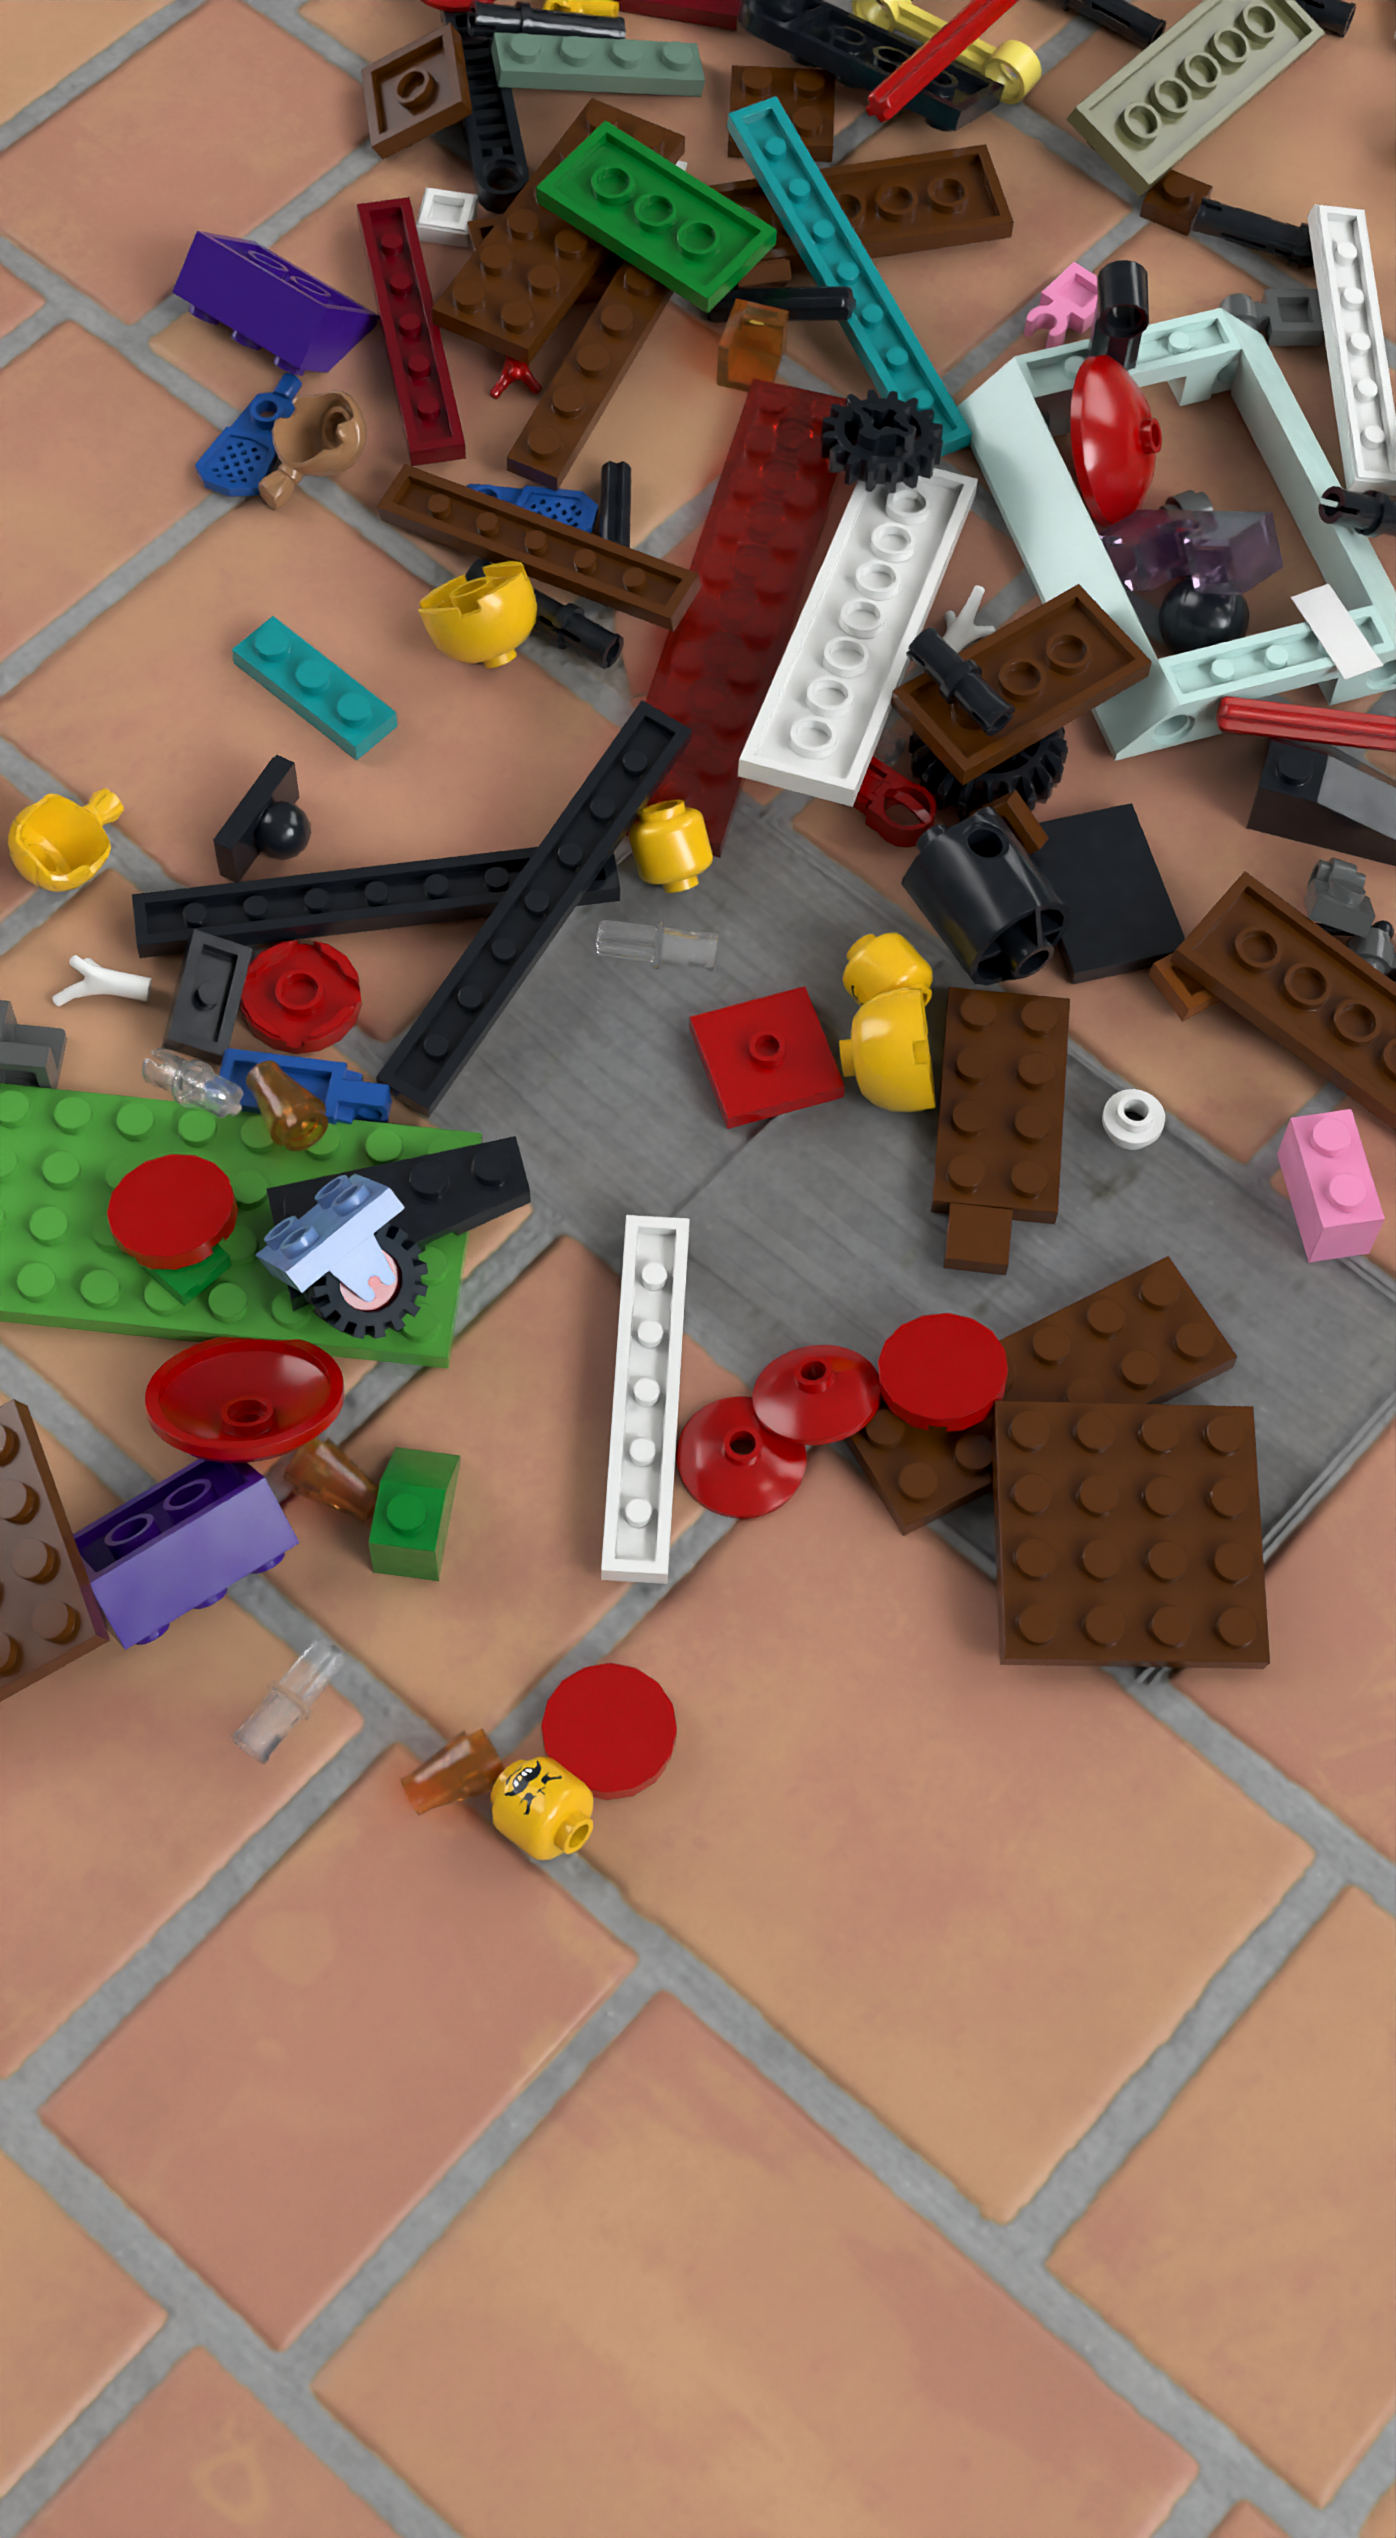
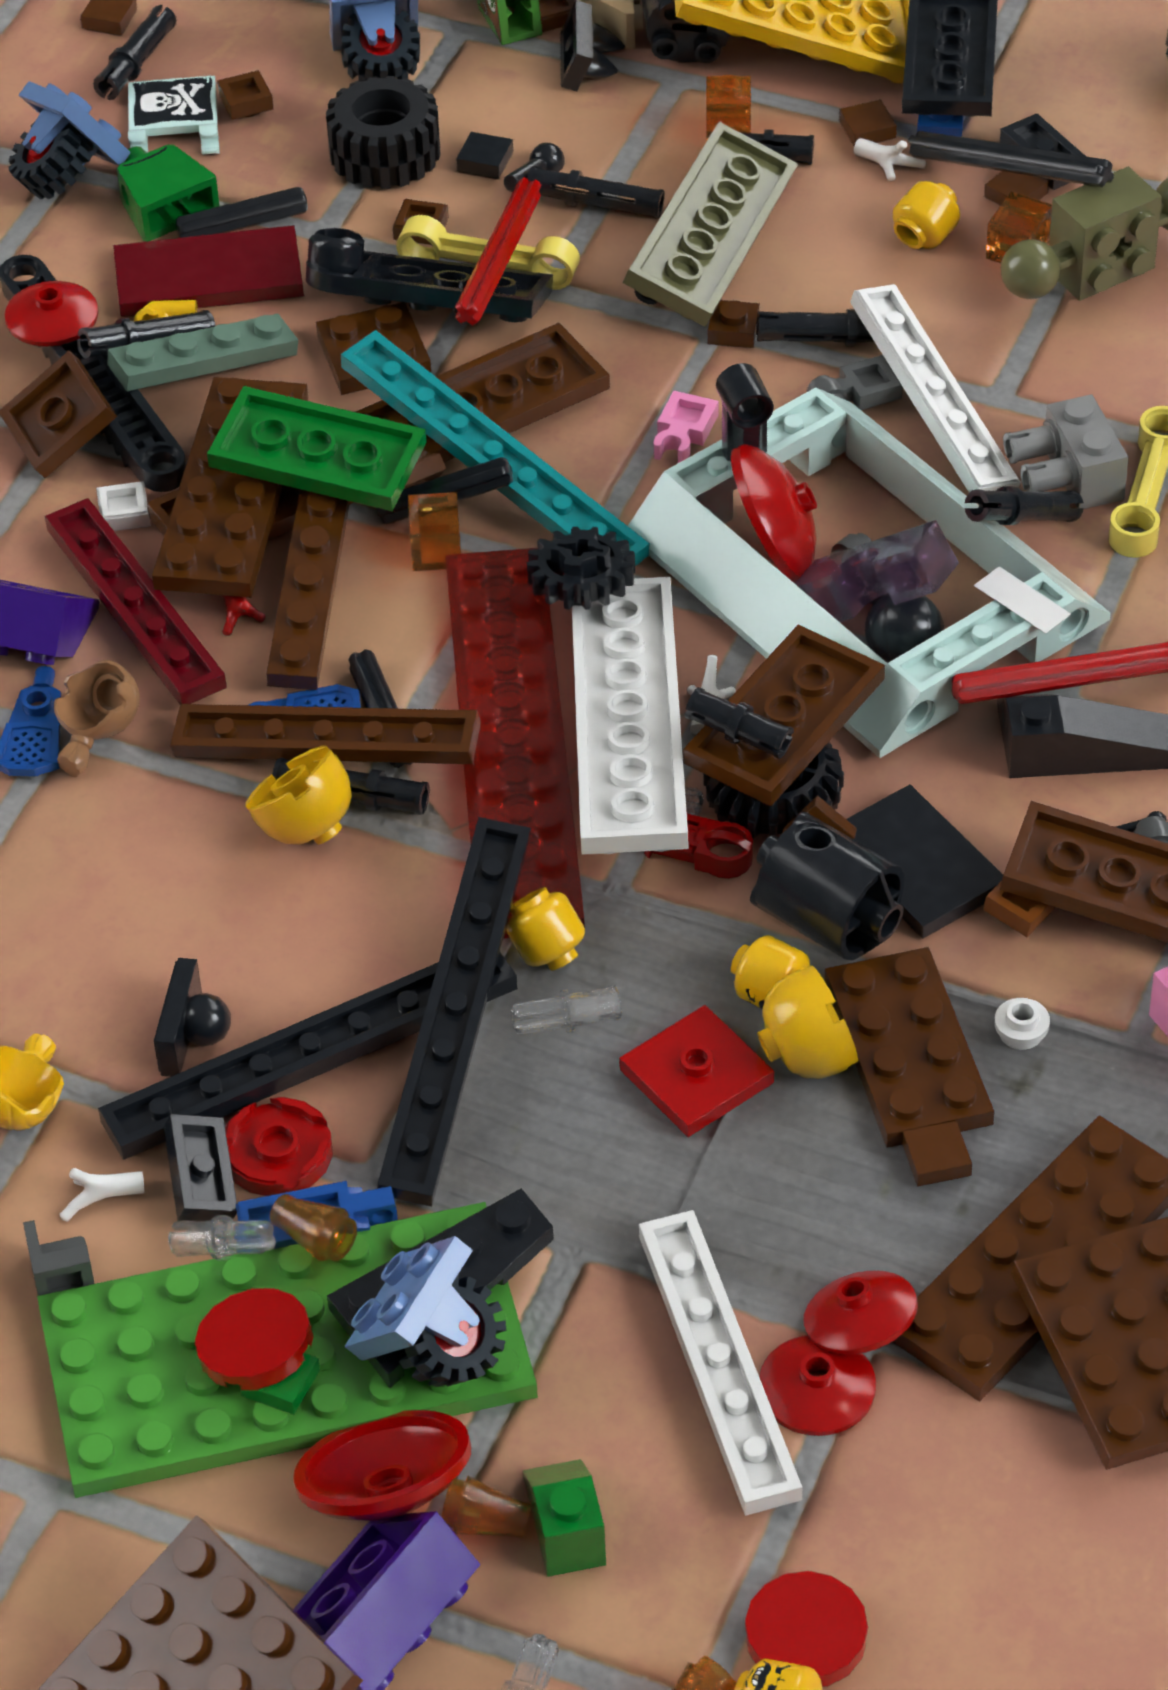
camera: 15 degrees left, 15 degrees down
teal plate [232,616,398,761] -> none
red tile [878,1313,1008,1432] -> none
dark grey plate [1304,857,1375,938] -> none

